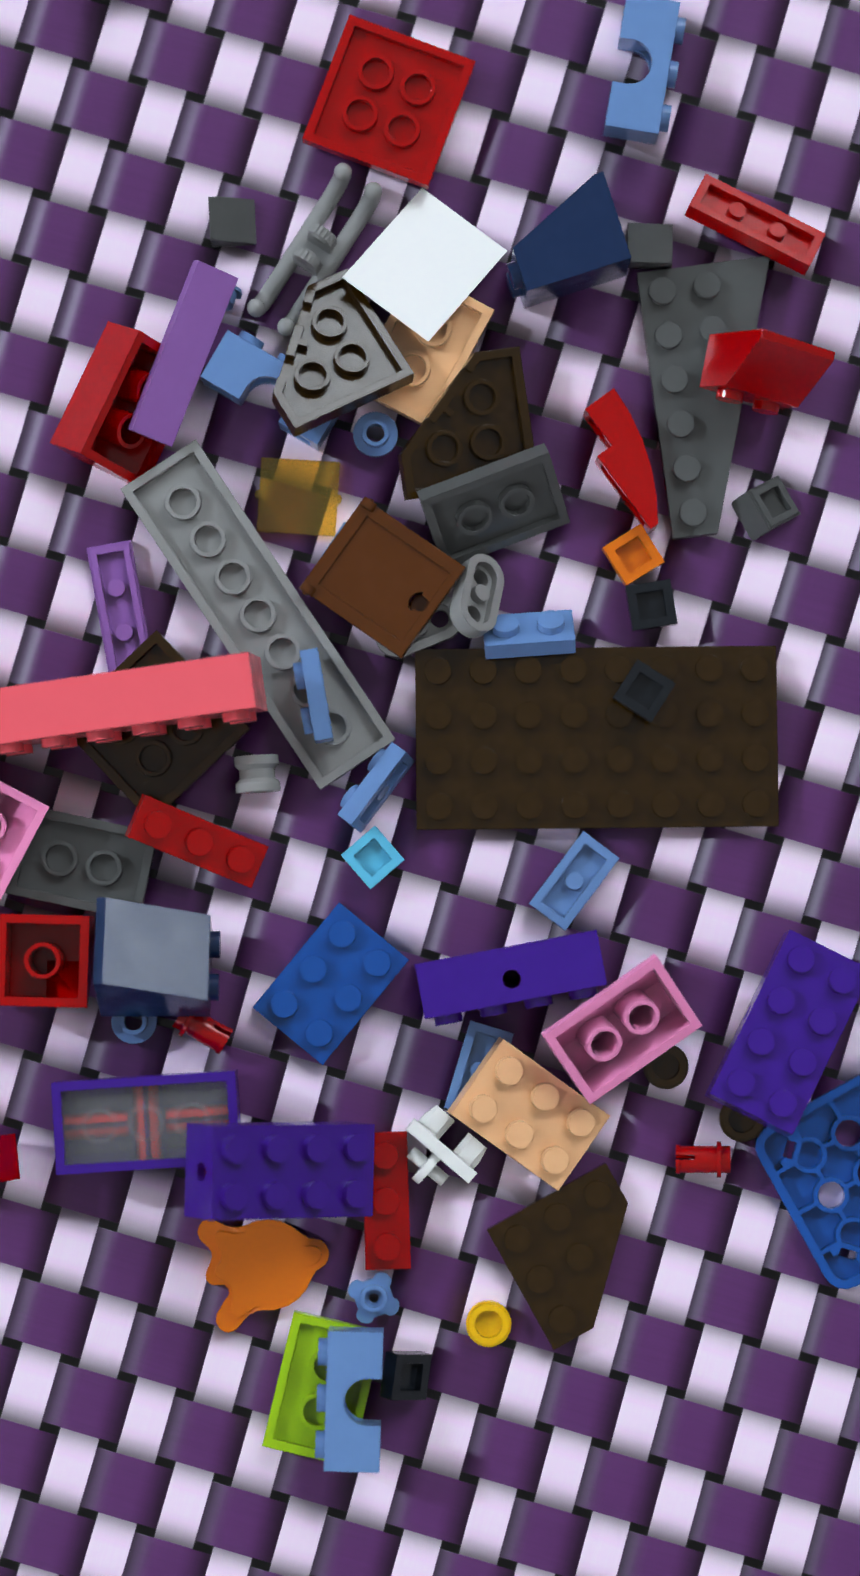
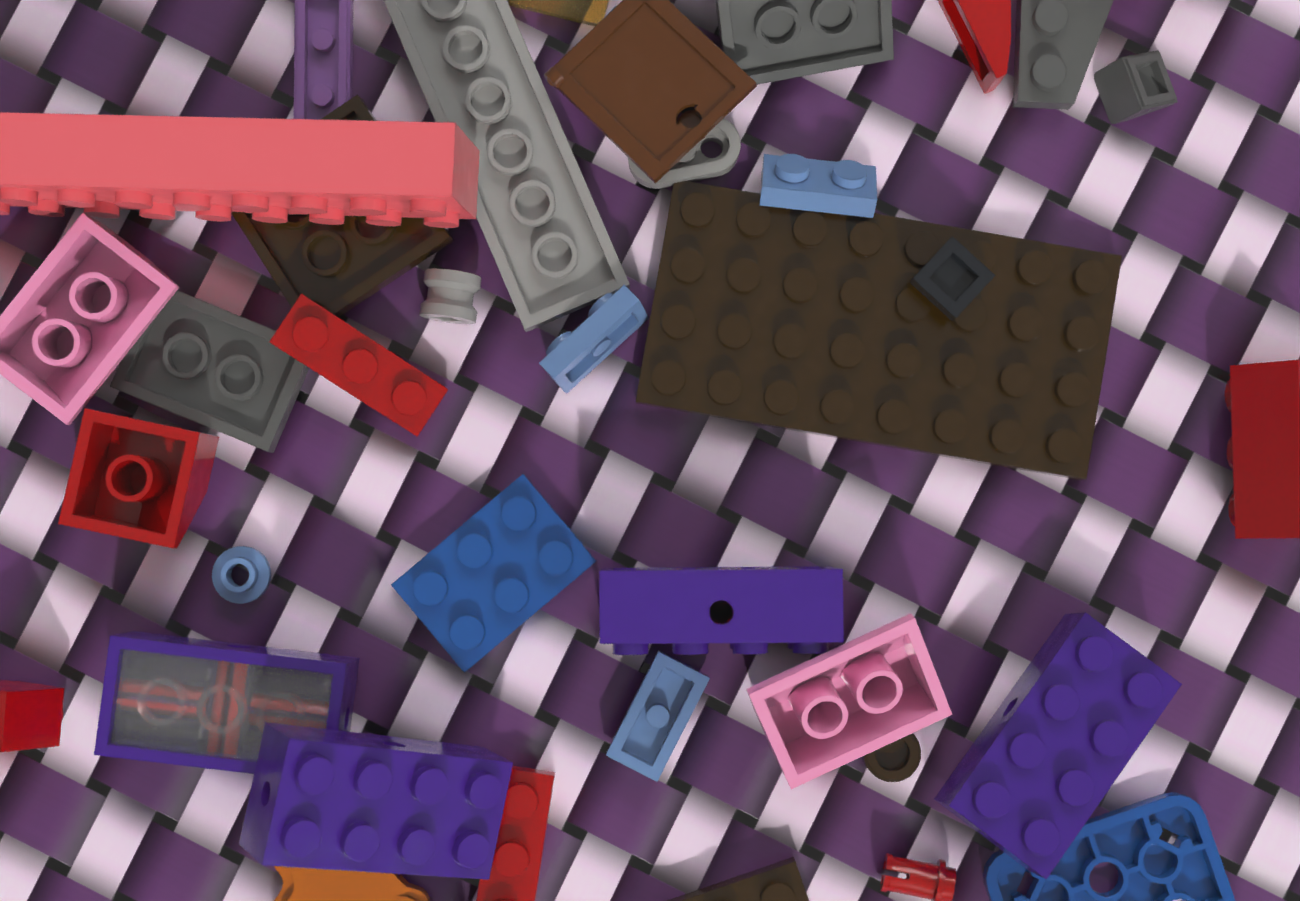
camera: 15 degrees right, 0 degrees up
slope [93,897,221,1017] -> none
red pin [172,1016,234,1054] -> none
medium blue plate [293,648,334,744] -> none
medium azure plate [341,826,405,890] -> none
white hips [405,1105,487,1186] -> none
light nougat plate [447,1037,610,1191] -> none
light grey plate [450,554,504,638] -> none
medium blue plate [528,831,620,931] -> none
orange plate [602,524,665,586] -> none
black plate [625,579,678,632] -> none
dark brown tile [719,1105,764,1142] -> none

